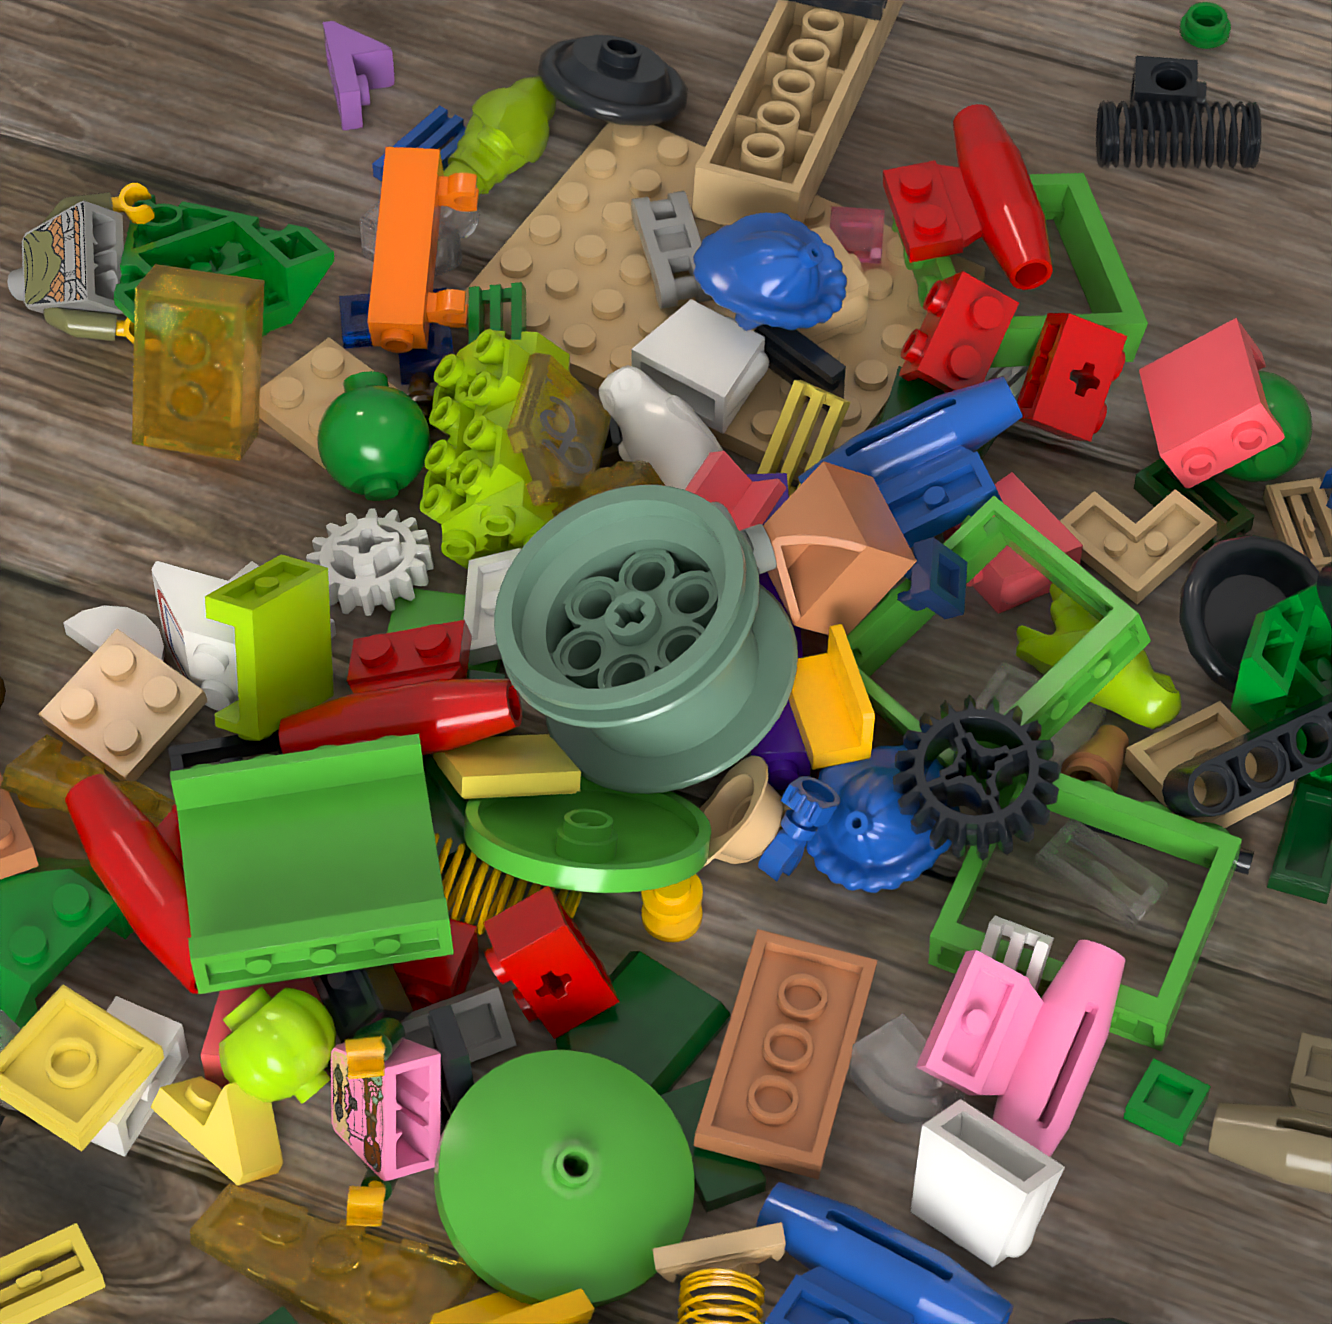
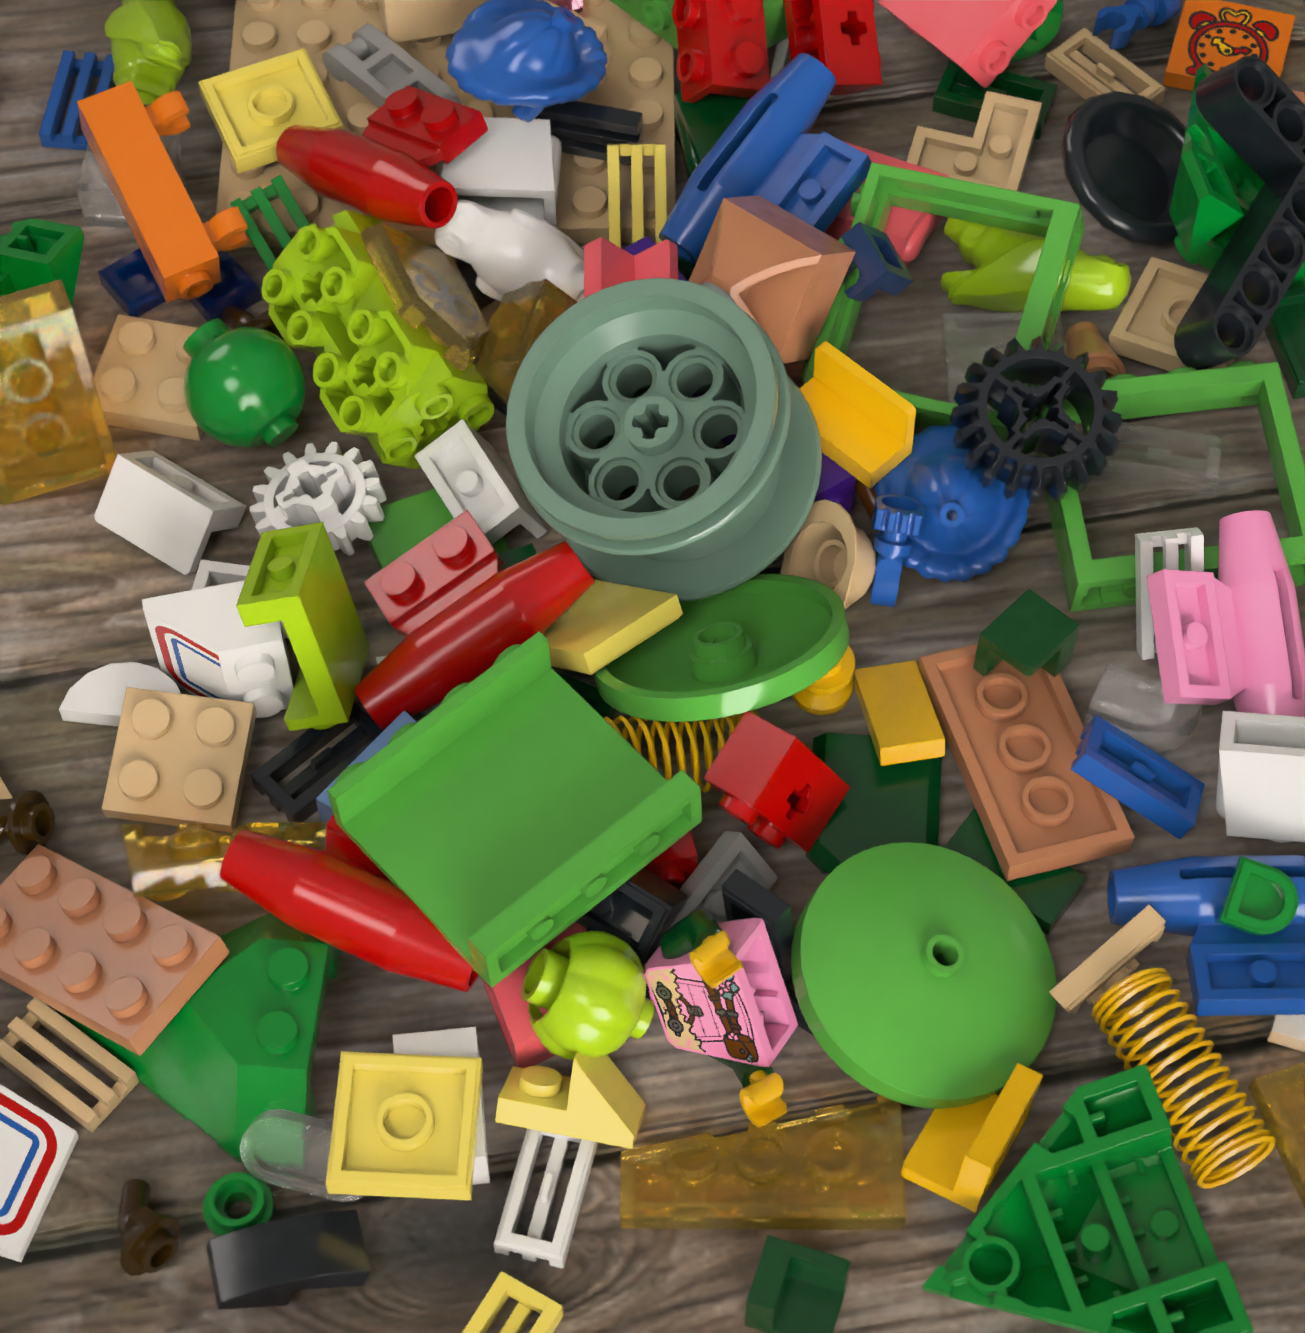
camera: 30 degrees left, 5 degrees up
none -> white panel [94,450,247,575]
none -> light yellow tile [198,48,344,174]
none -> red plate [276,85,488,228]
none -> white tile [494,1128,598,1269]
none -> yellow tile [853,660,945,766]
none -> dark green panel [973,589,1080,678]
none -> blue tile [1070,714,1205,839]
none -> green tile [1217,856,1298,936]

